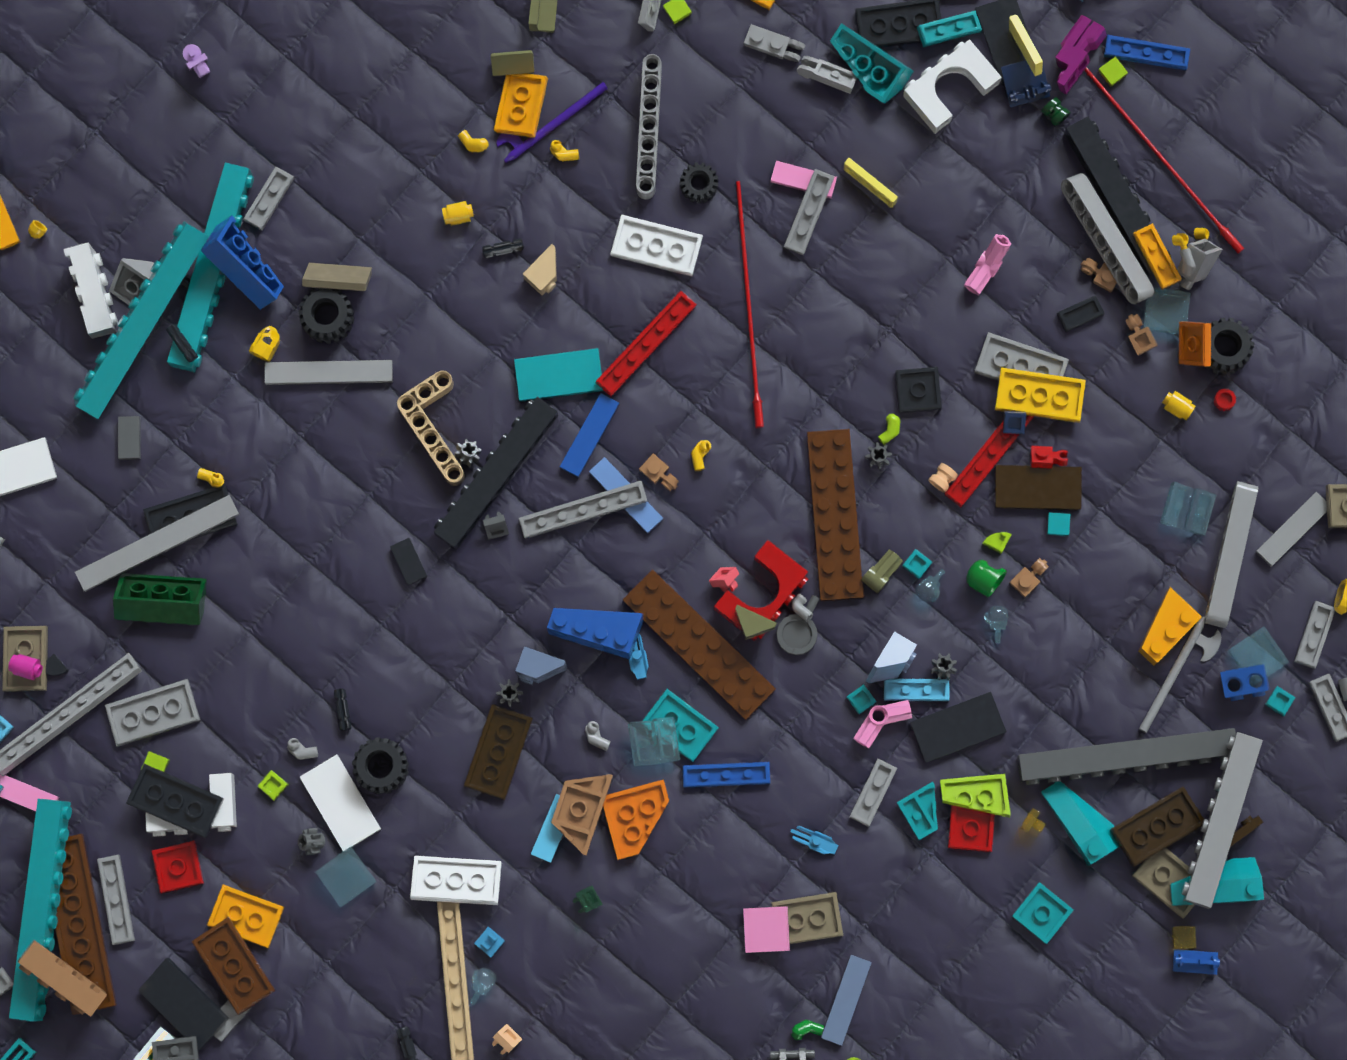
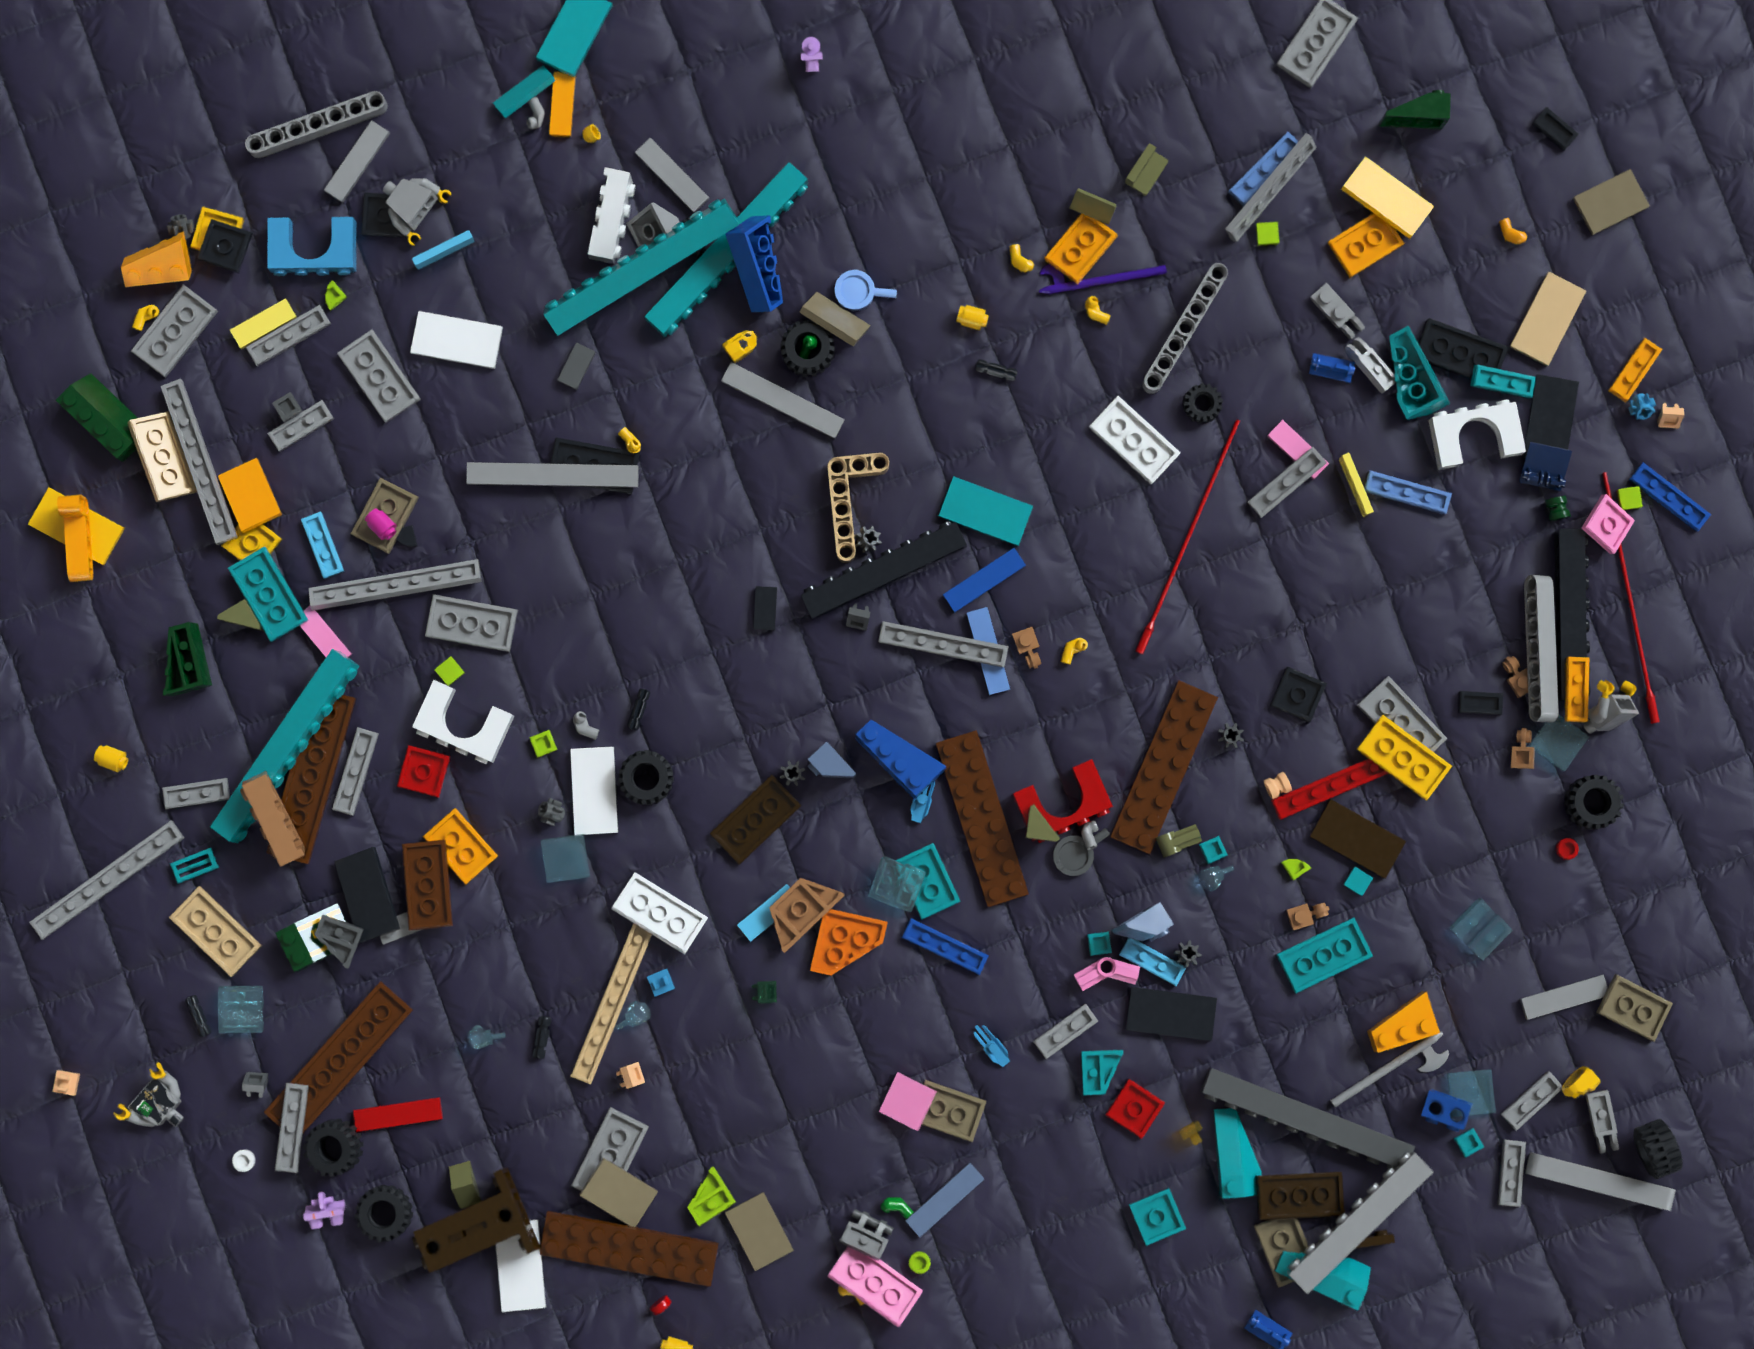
camera: 20 degrees right, 5 degrees up
dark green slope [113,573,207,625] -> none
black tile [126,764,224,838] -> none
black axle [166,324,198,363] -> none
light grey tile [243,167,295,231] -> none
tan slope [523,244,557,295] -> none
light grey arm [585,721,611,751] -> none
red tile [595,291,697,396] -> none
coral tile [709,567,739,592] -> none
lime arm [878,414,901,445] -> none
lime wing [940,774,1011,818] -> none
bright pink piece [964,234,1011,295] -> none
green helmet [966,560,1007,598] -> none
clear light blue piece [984,606,1008,643] -> none
dark blue tile [1003,411,1026,434] -> none
light yellow tile [1009,14,1043,76] -> none
red plate [1030,446,1068,468] -> none
magenta plate [1055,15,1107,95] -> none
yellow brick [1162,391,1195,420] -> none
clear yellow tile [1172,926,1196,949] -> none
orange tile [1179,321,1211,367] -> none
light grey beam [1204,481,1258,628] -> none
none -> light grey tile [635,138,709,213]
none -> green arm [799,335,818,359]
none -> light blue piece [835,270,897,311]
none -> teal tile [1276,917,1373,994]
none -> blue hinge [1309,353,1355,383]
none -> medium blue tile [1364,470,1452,515]
none -> bright pink tile [1581,494,1635,554]

